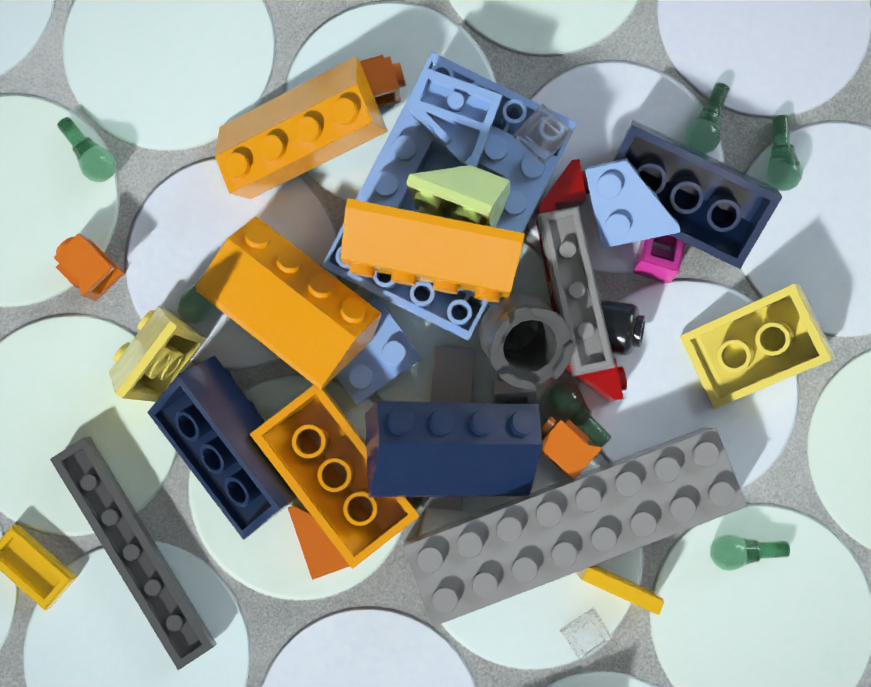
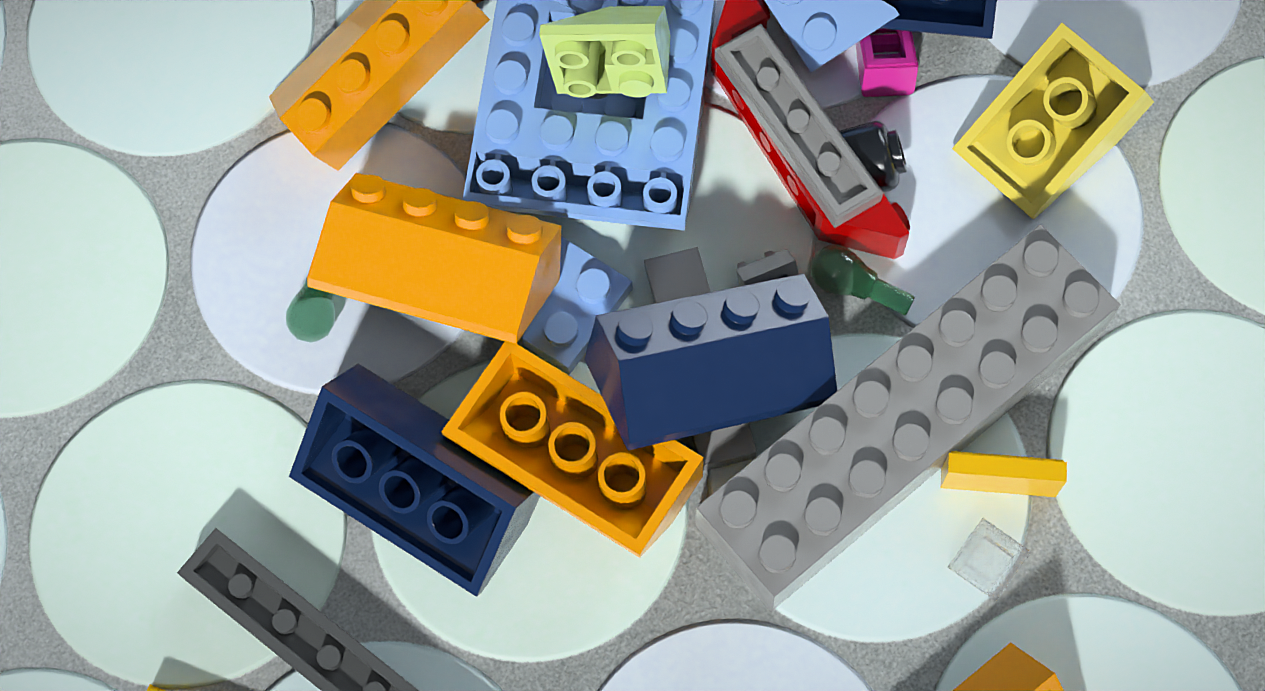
camera: 15 degrees left, 15 degrees down
orange window [53,233,125,301] -> none
clear green piece [57,117,116,183] -> none
light yellow slope [109,306,207,402] -> none
orange tile [288,505,350,580] -> none
light orange slope [340,198,525,302] -> none
dark grey tile [479,292,574,389] -> none
orange window [541,416,602,480] -> none
clear green piece [710,534,790,571] -> none

